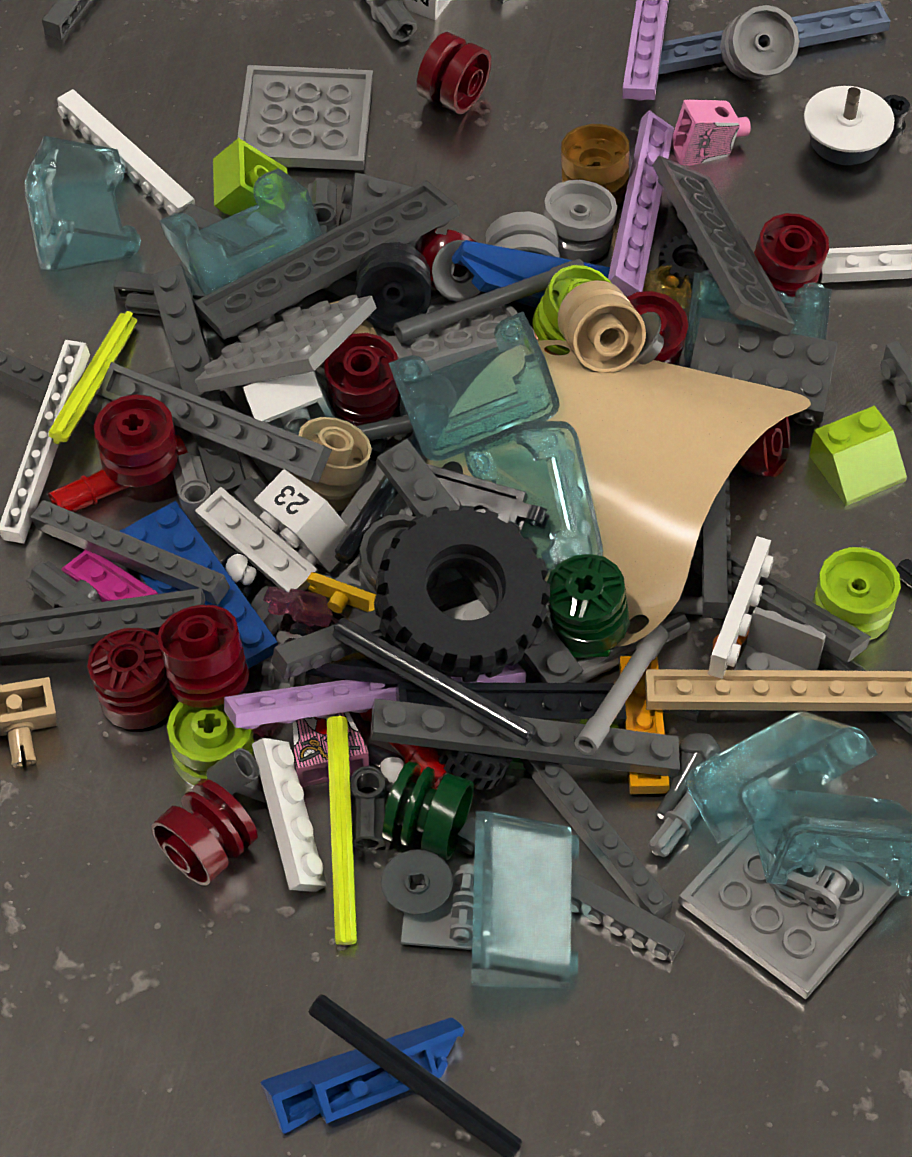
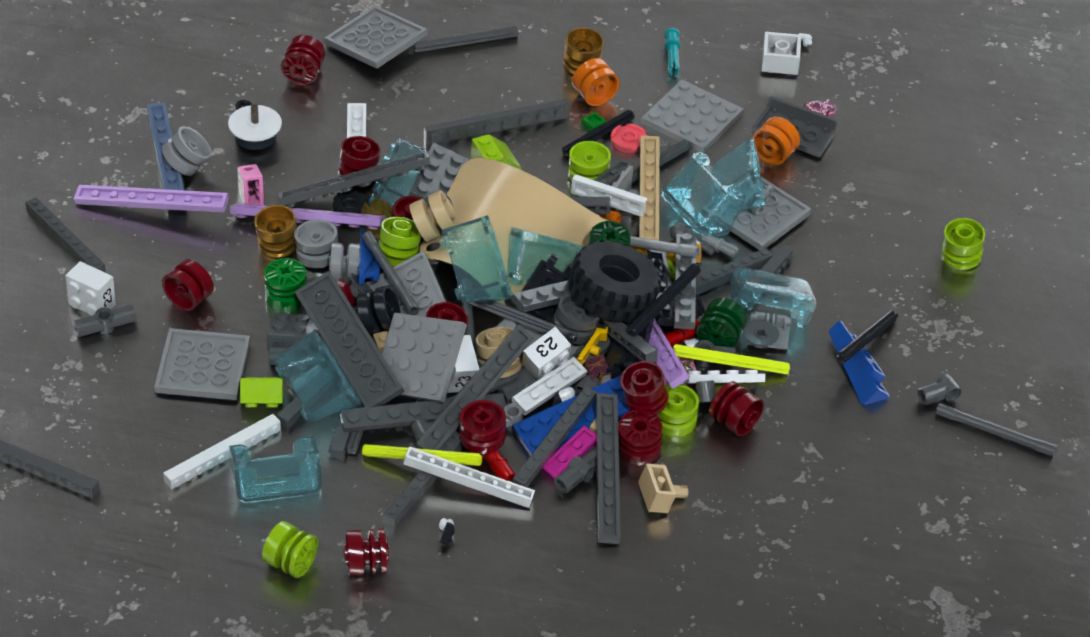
camera: 90 degrees left, 10 degrees down
none -> green wheel [264,258,307,312]

